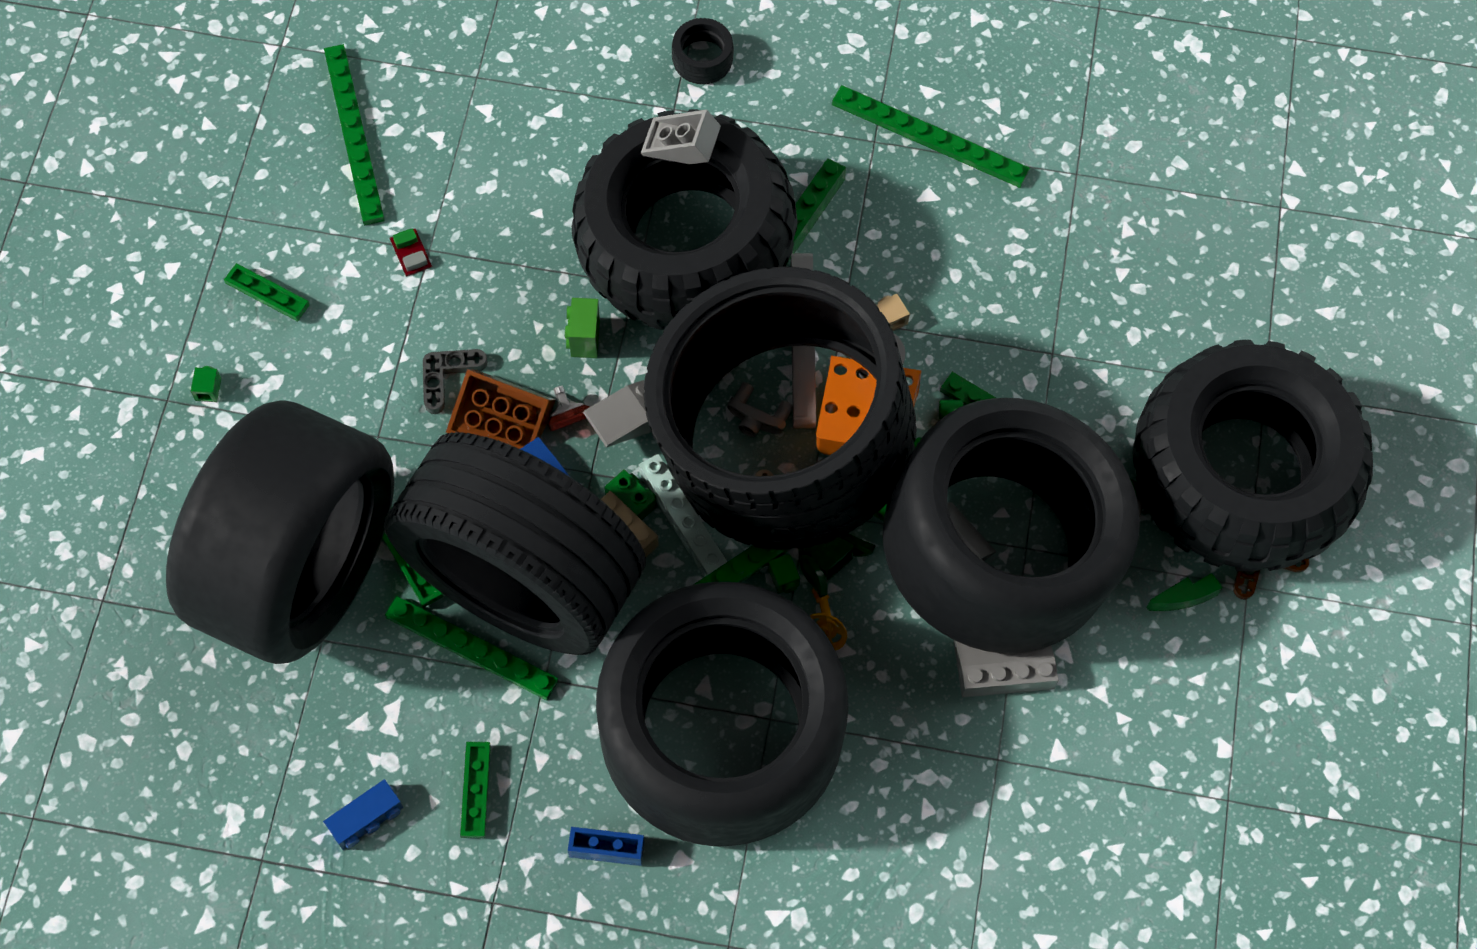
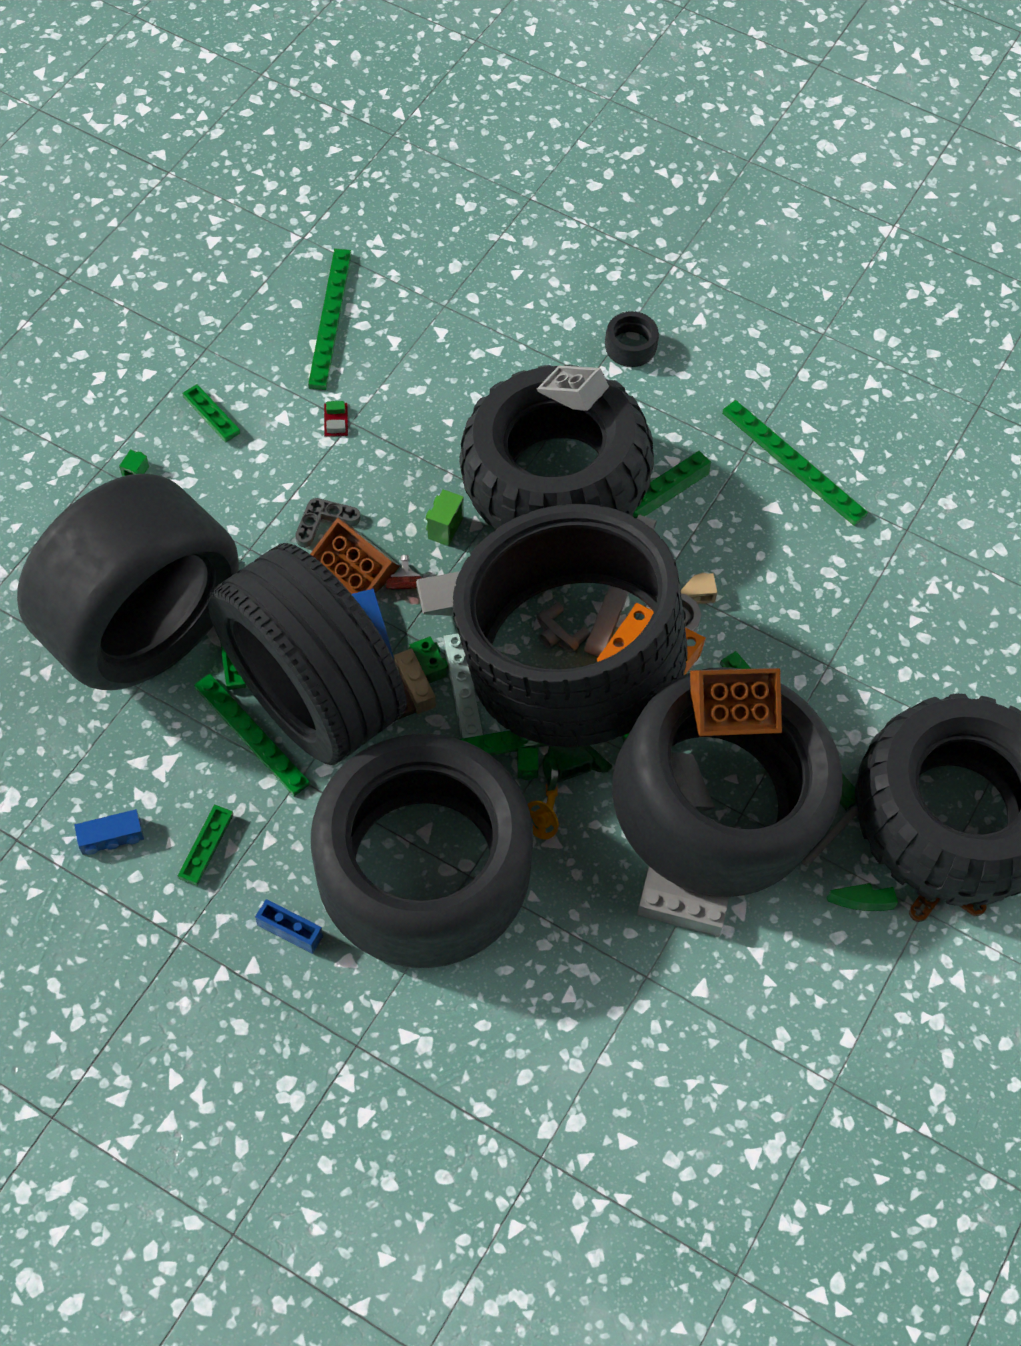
camera: 20 degrees right, 5 degrees down
none -> dark orange slope [690,668,782,736]

